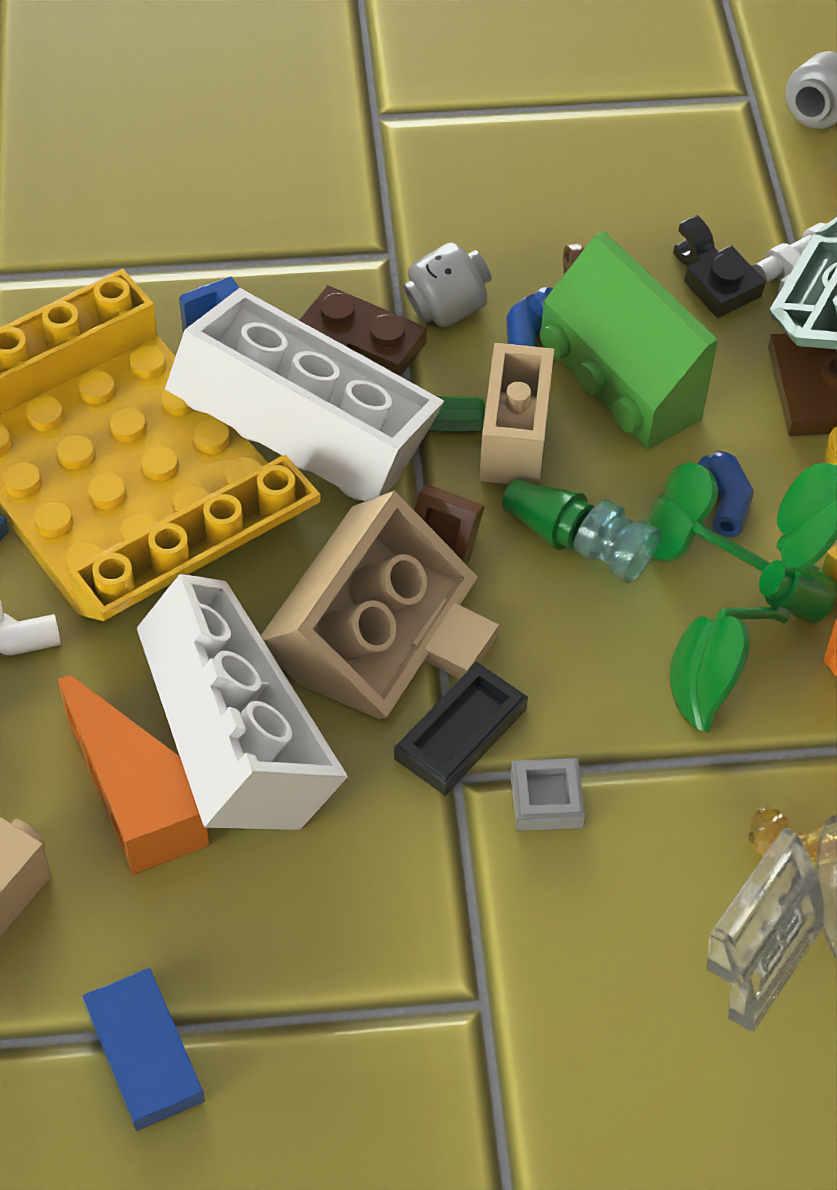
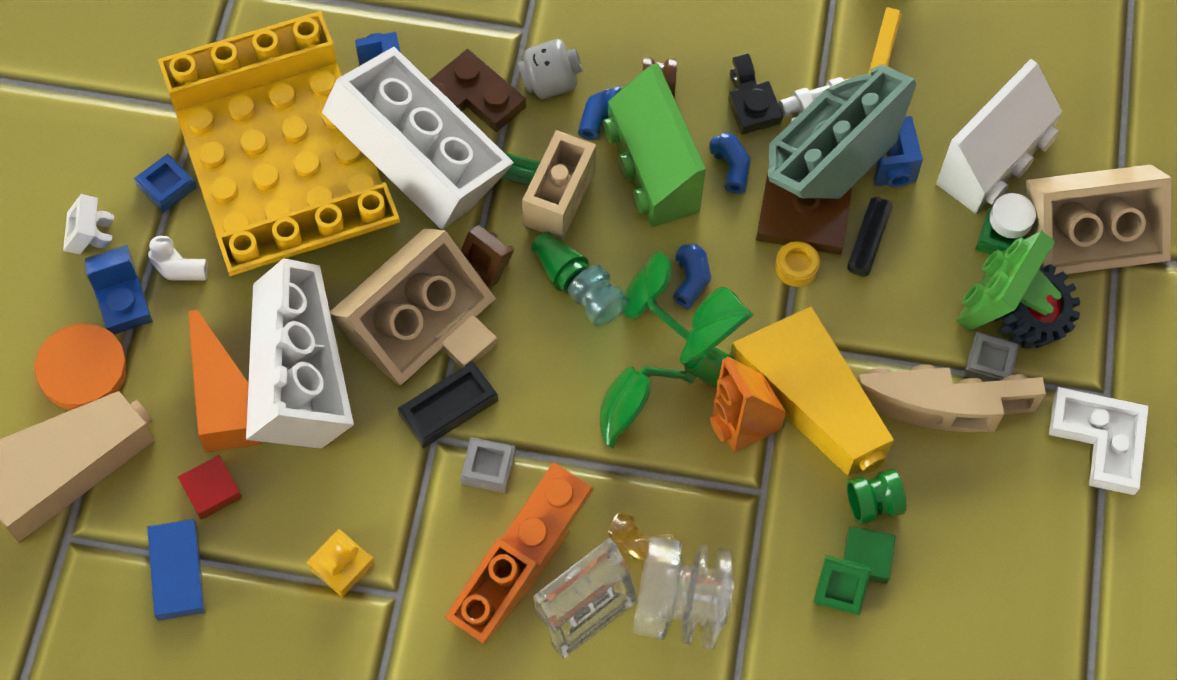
camera: 15 degrees right, 10 degrees up
none -> red tile [178,455,242,519]
none -> yellow tile [306,529,375,598]
none -> orange slope [444,462,594,645]
none -> blue arm [709,133,751,194]

